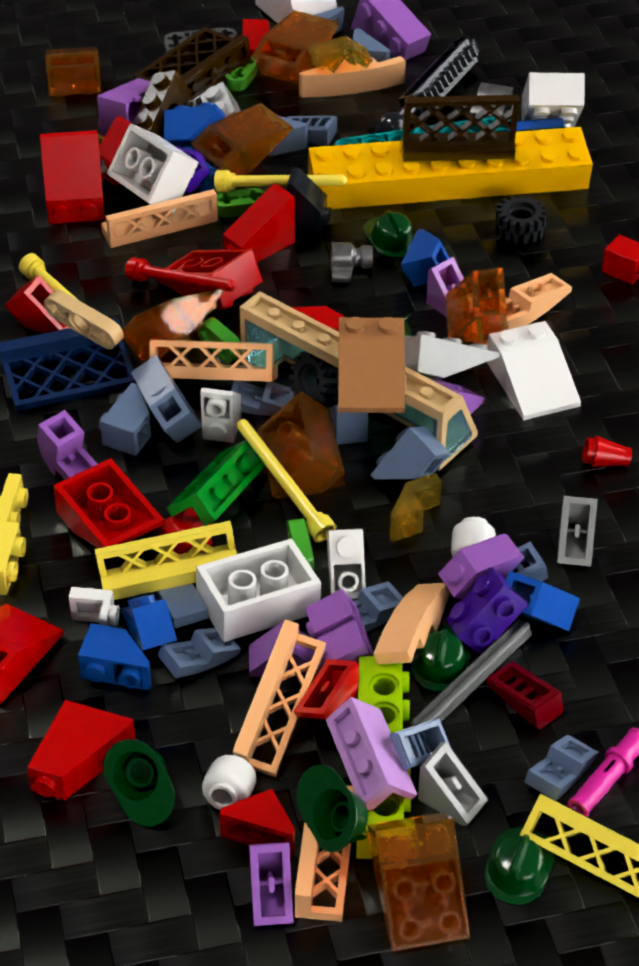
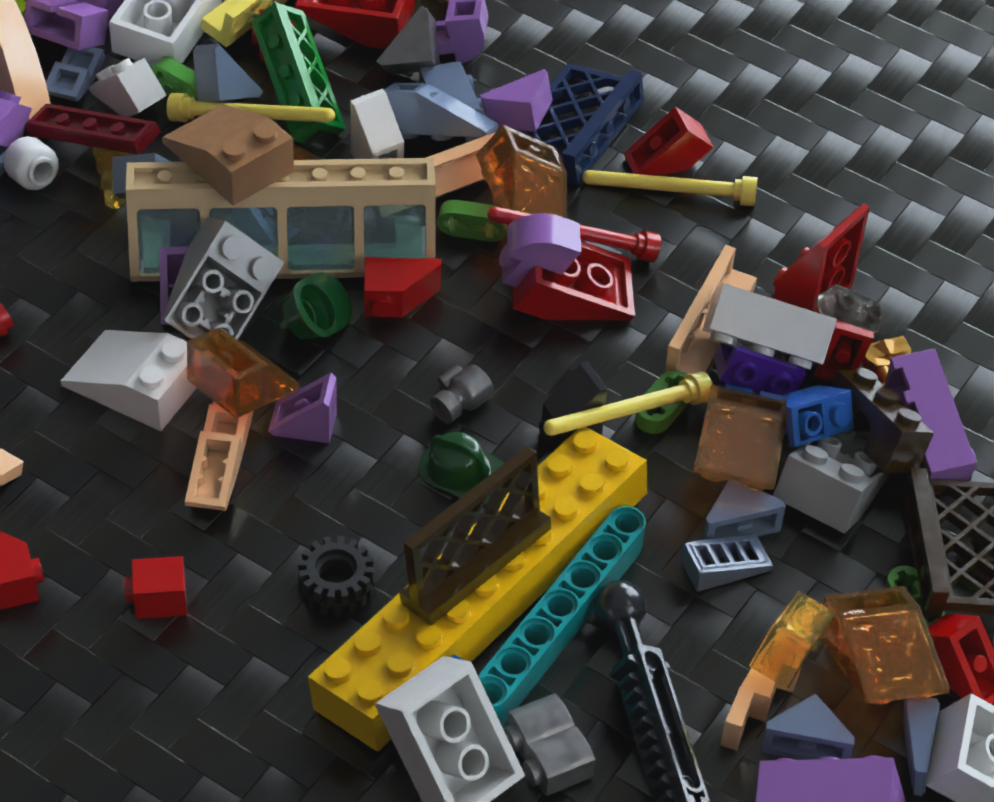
camera: 135 degrees right, 5 degrees up
tan beam [44,290,124,349] -> none
red slope [223,183,295,263] -> none
blue slope [401,229,449,287] -> none
none -> dark red tile [25,103,161,155]
none -> sand blue slope [193,44,263,102]
none -> flat silver slope [377,6,440,75]
none -> medium lavender slope [480,69,552,132]
none -> medium lavender brick [499,213,581,287]

